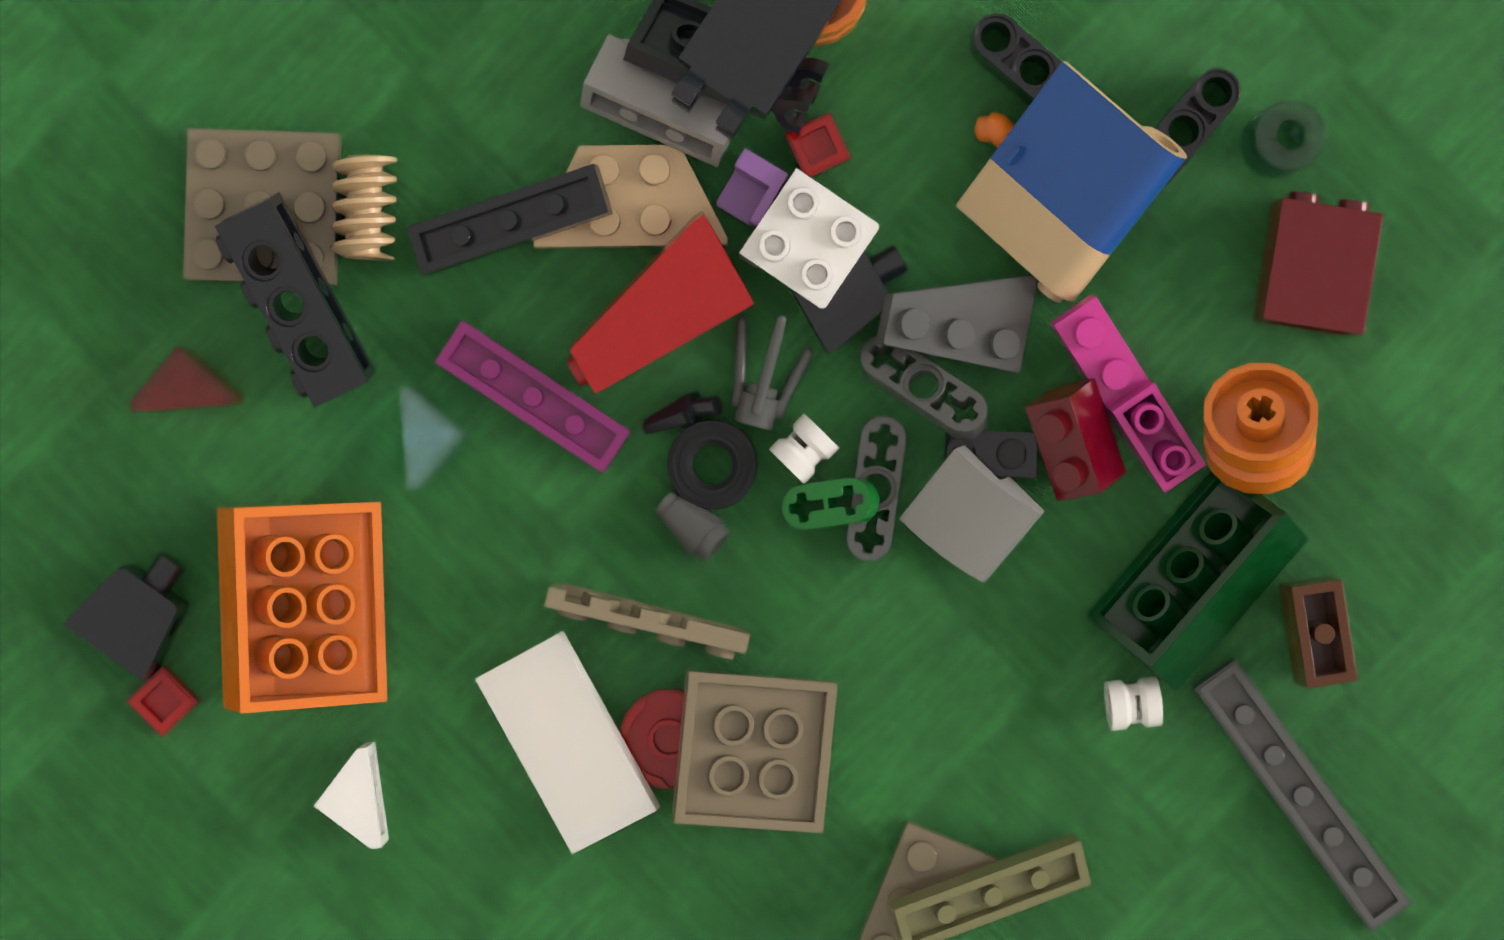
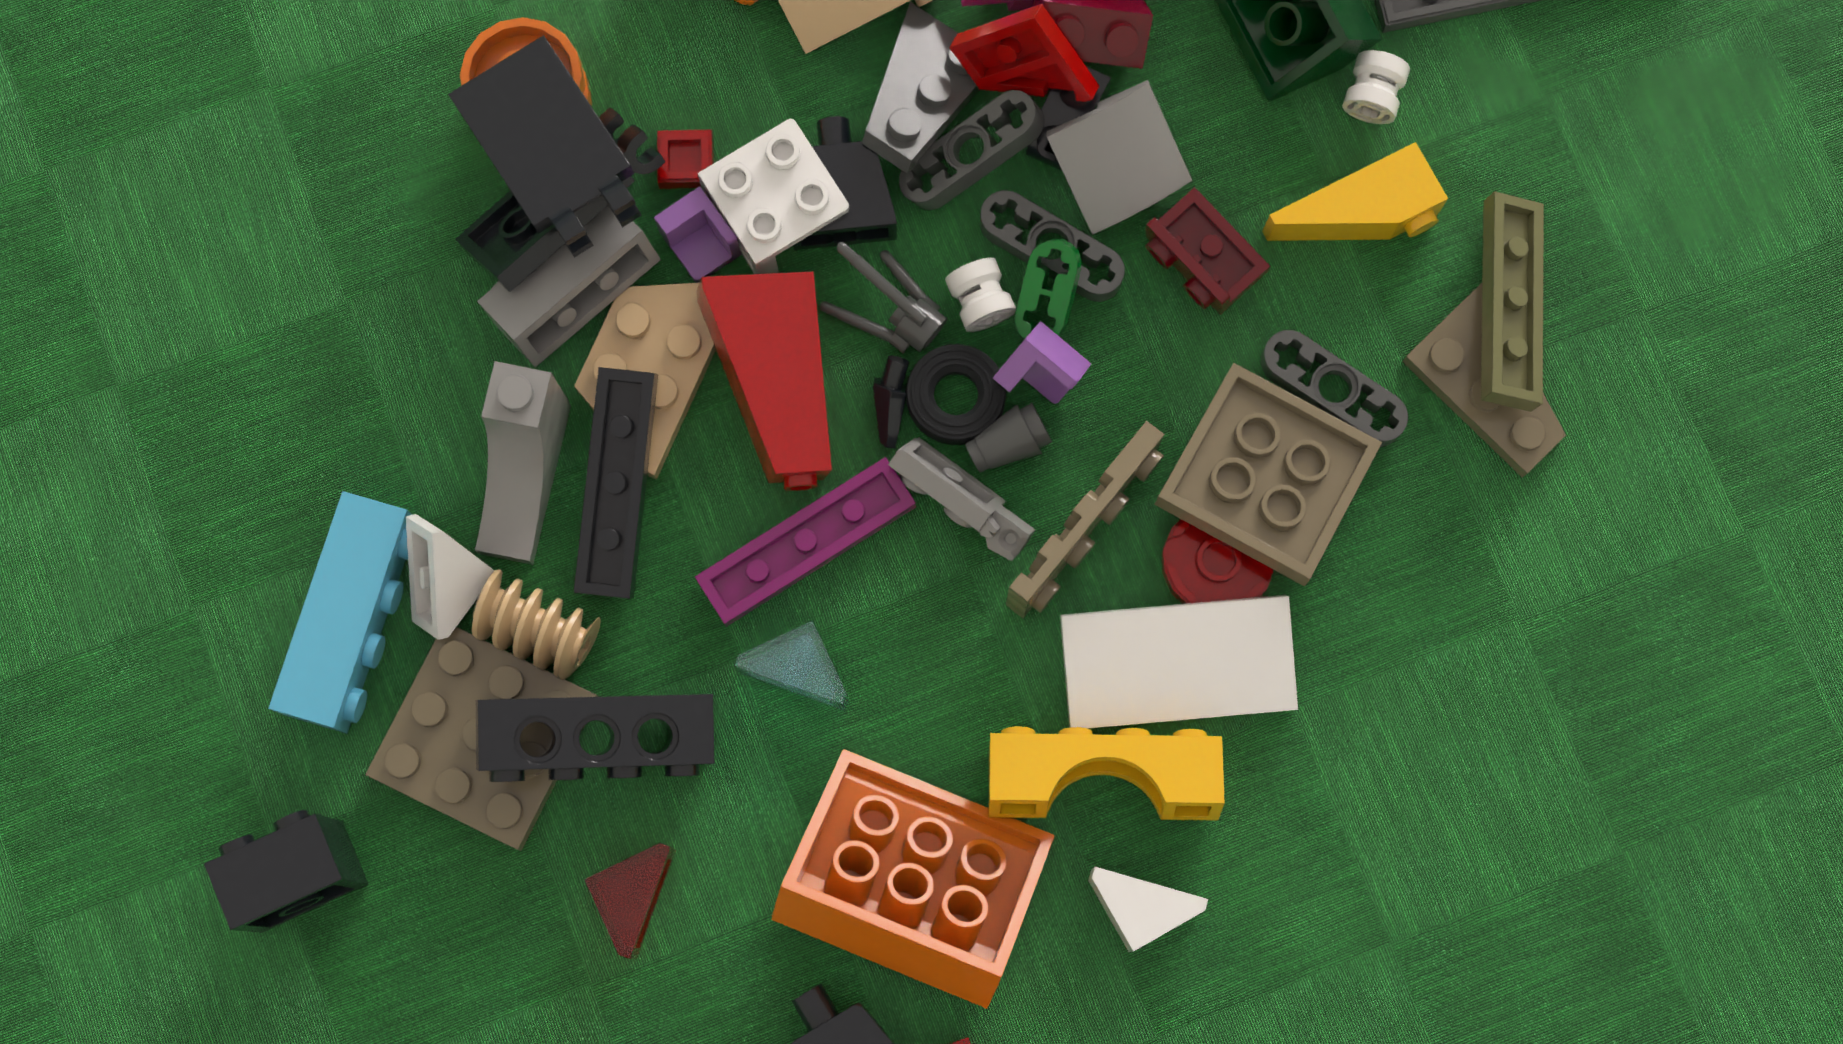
camera: 60 degrees left, 10 degrees down
none -> black brick [204,810,368,933]
none -> medium azure brick [268,491,413,734]
none -> white slope [406,514,494,640]
none -> light grey arch [475,361,571,565]
none -> light grey hinge [888,437,1035,561]
none -> red wing [949,4,1100,102]
none -> yellow arch [988,726,1225,821]
none -> medium lavender panel [993,321,1091,404]
none -> dark red bracket [1145,187,1270,315]
none -> dark grey beam [1261,330,1408,447]
none -> yellow slope [1262,142,1448,241]

